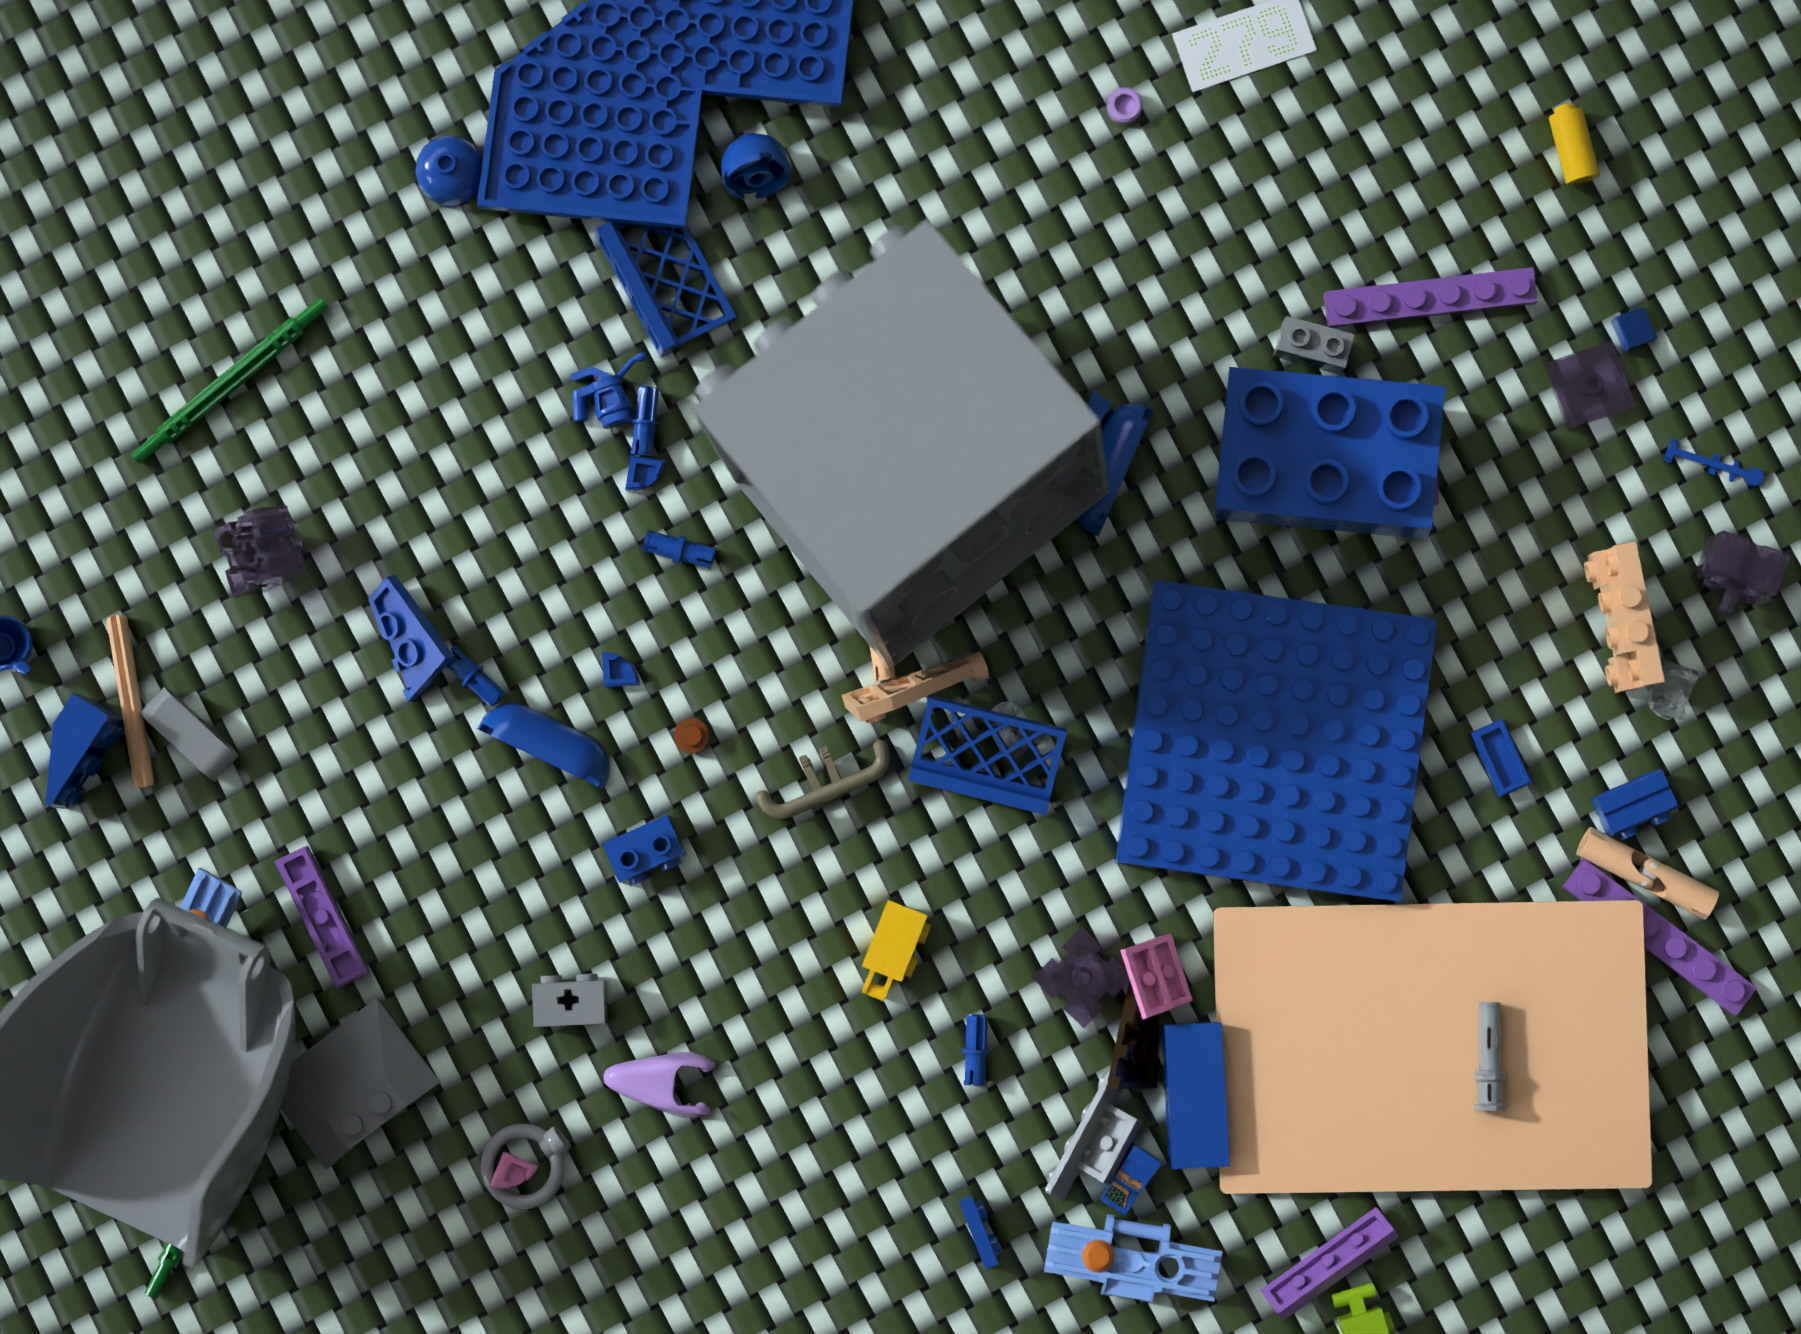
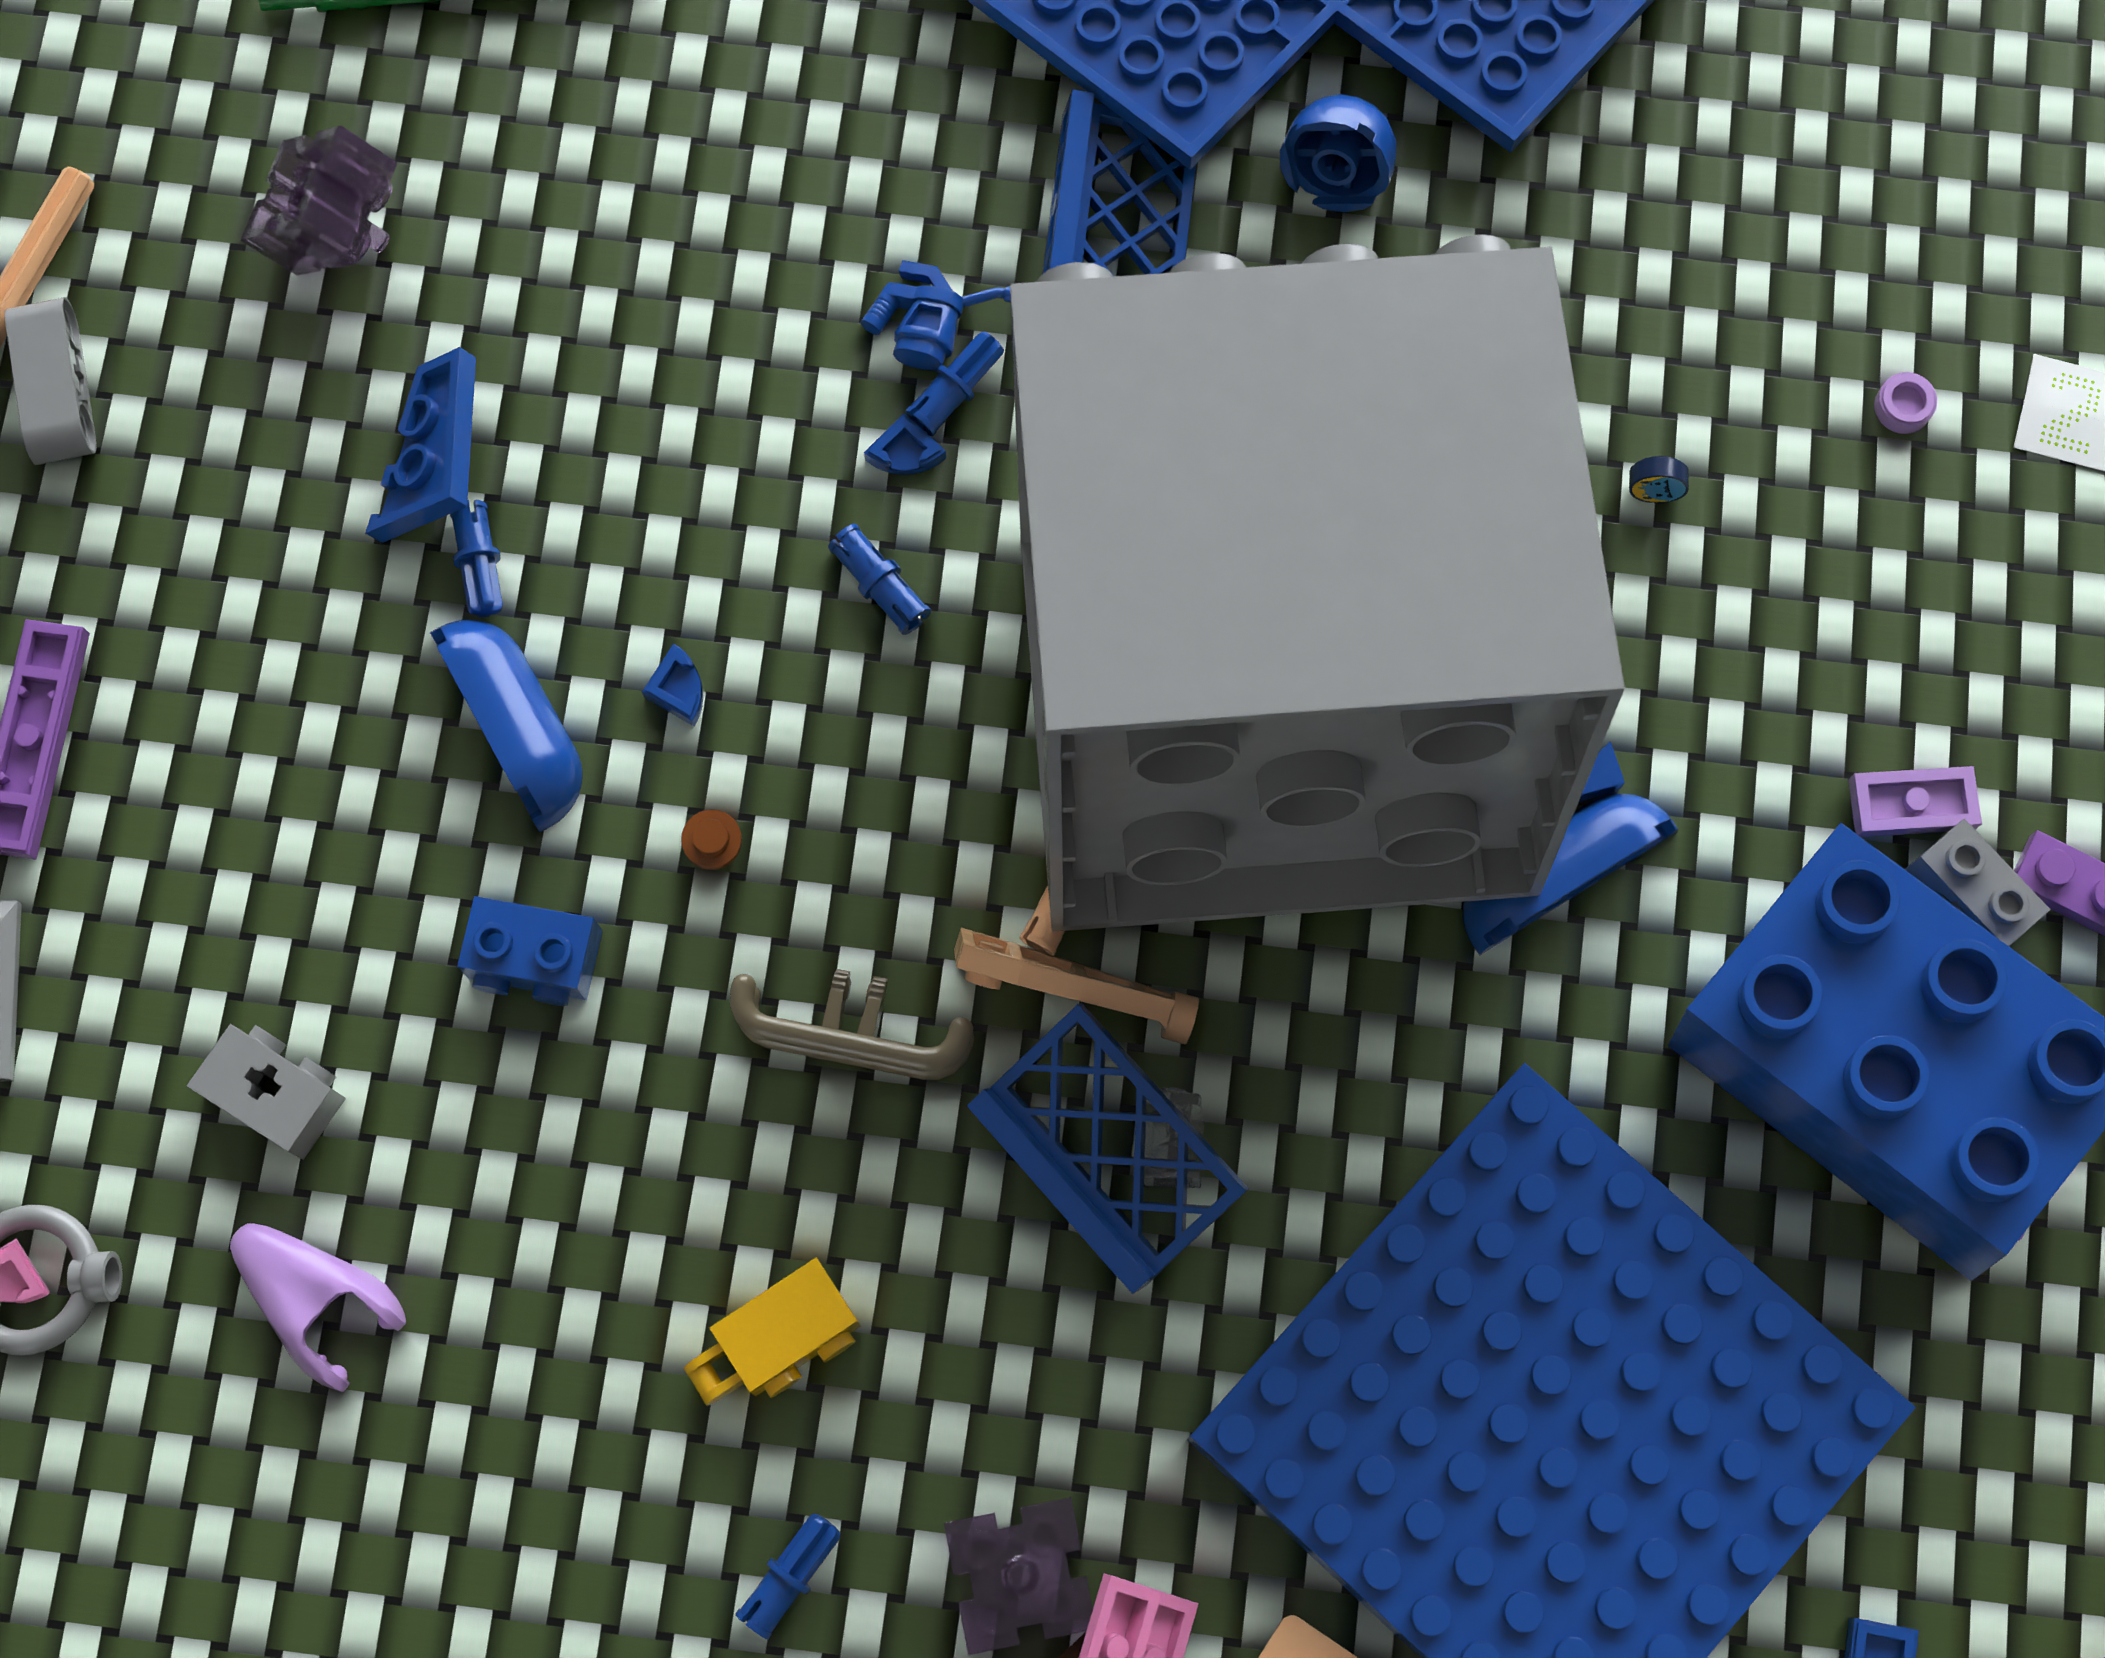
camera: 30 degrees right, 10 degrees down
none -> tile [1629,456,1689,503]
none -> lavender plate [1848,766,1982,837]

